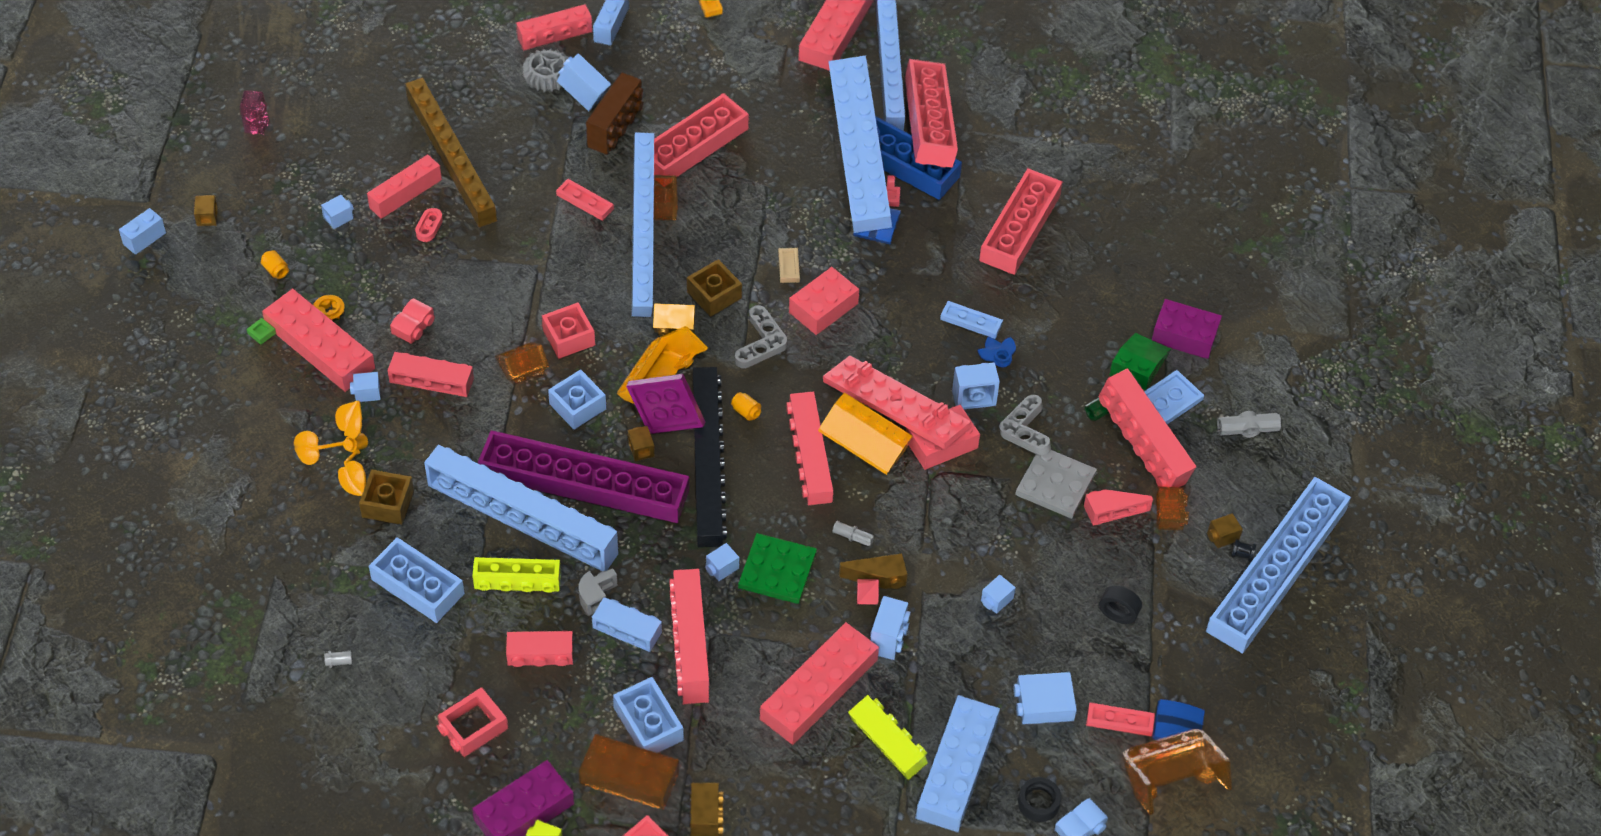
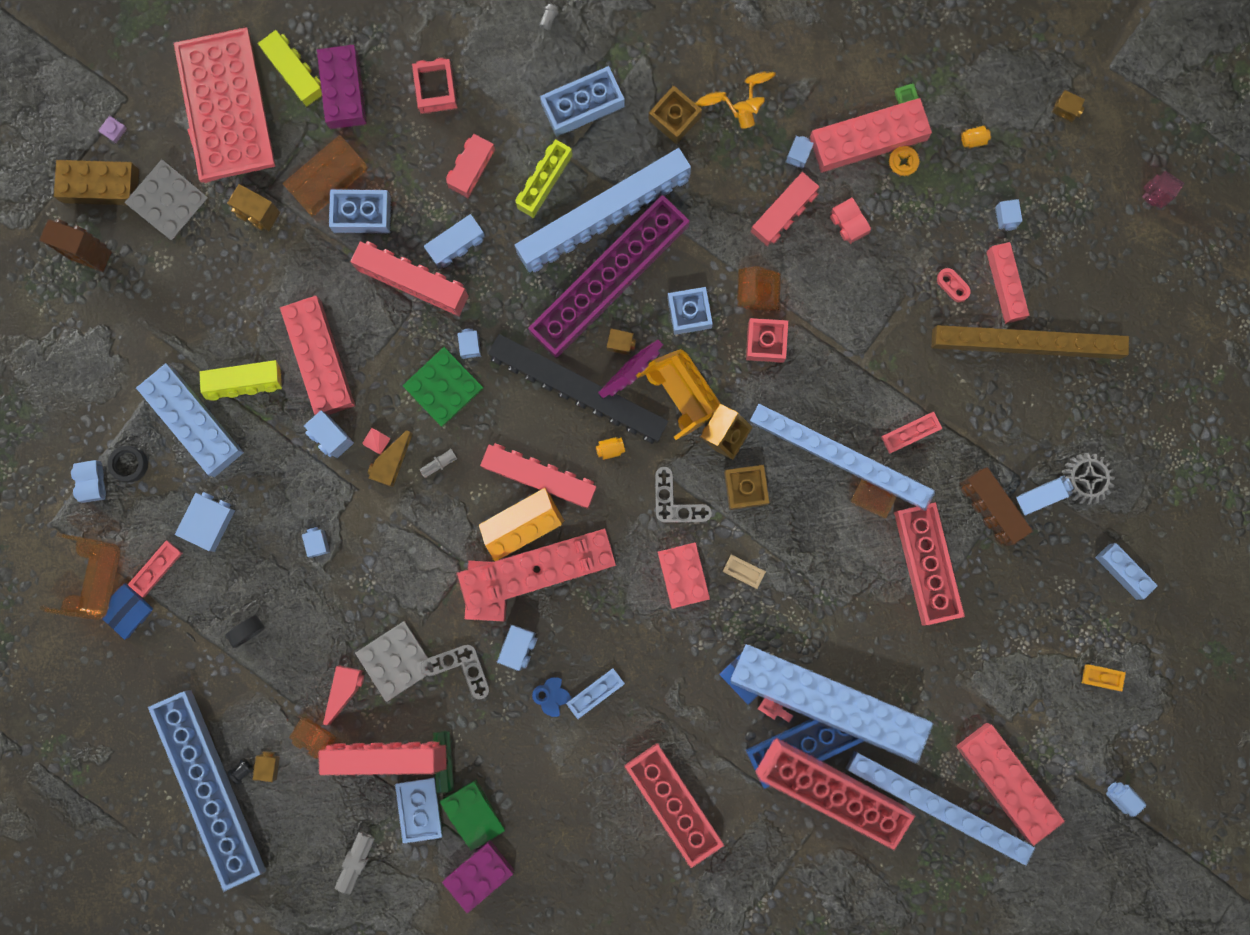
camera: 125 degrees right, 30 degrees up
light blue brick [119,208,166,255] -> none
coral brick [516,4,592,50] -> none
light grey brick [579,568,617,616] -> none

